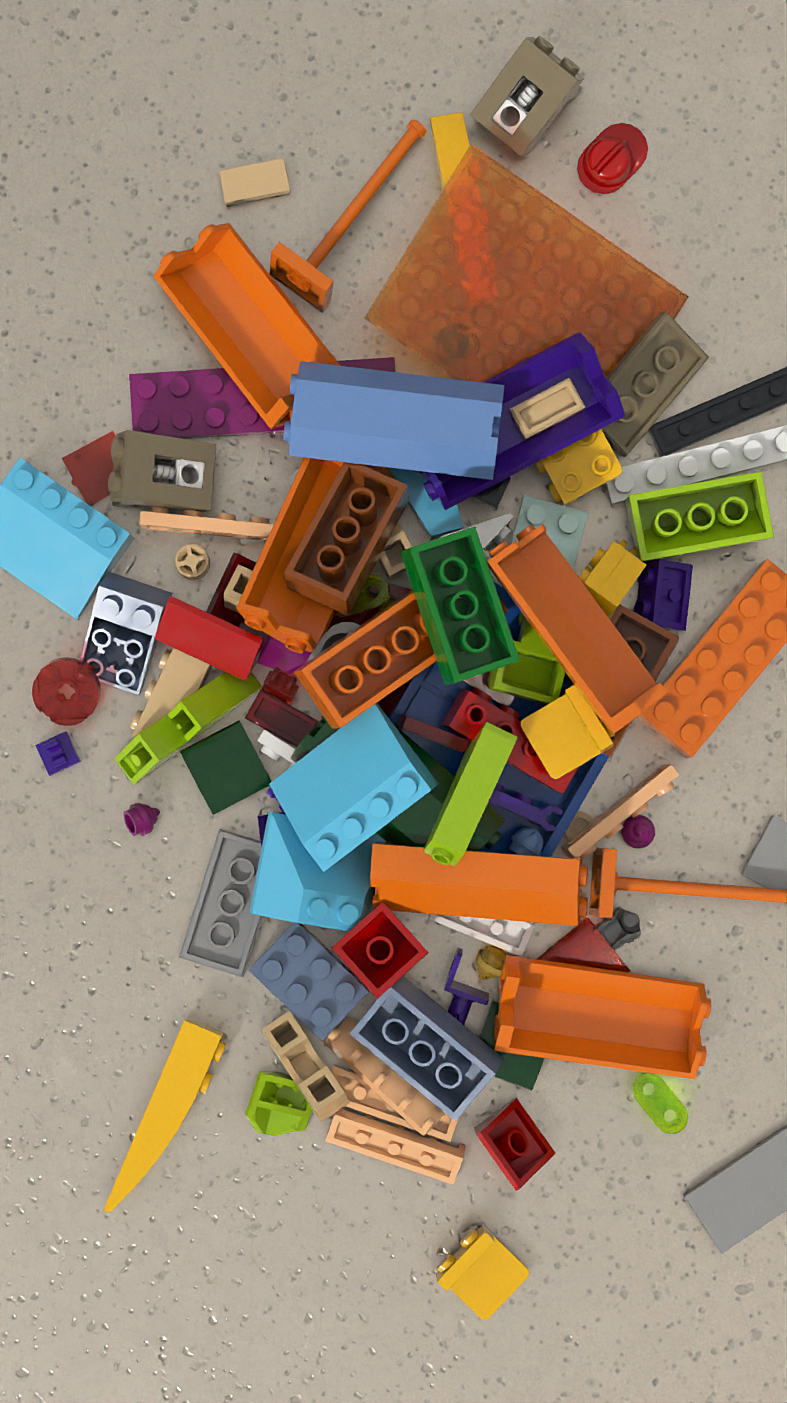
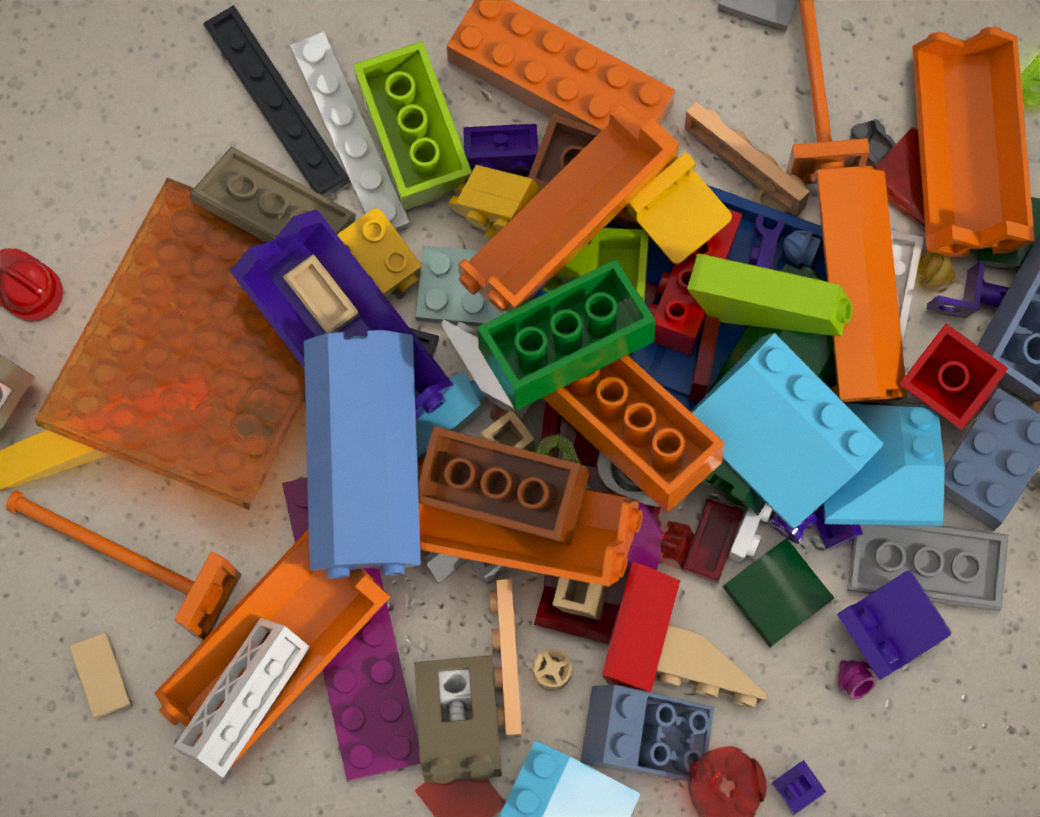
camera: 90 degrees left, 10 degrees down
lime slope [114,672,262,785] -> none
magenta plate [621,815,655,848] -> none
none -> white fence [173,618,310,778]
none -> dark purple bracket [837,570,952,680]

